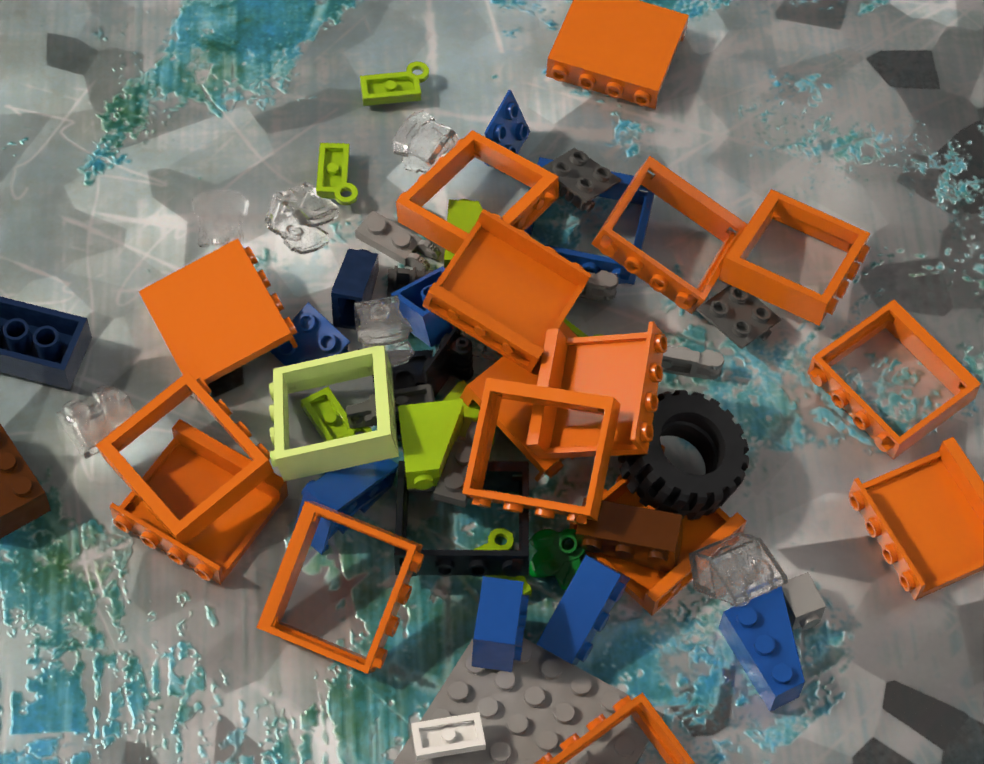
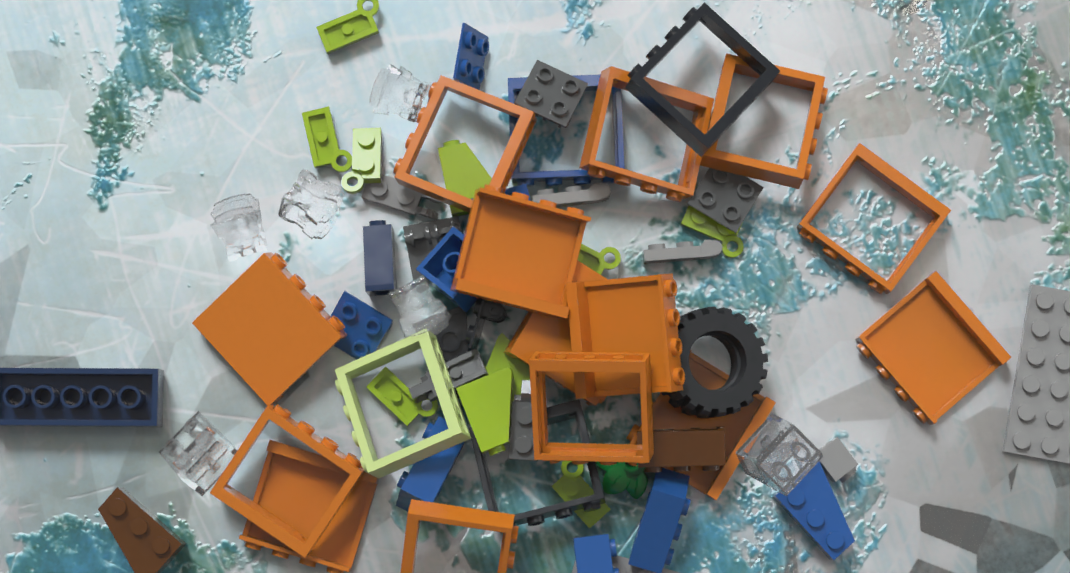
camera: 10 degrees left, 25 degrees up
none -> hinge [341,127,382,194]
none -> black window [625,2,780,157]
none -> lime hinge [680,205,744,258]

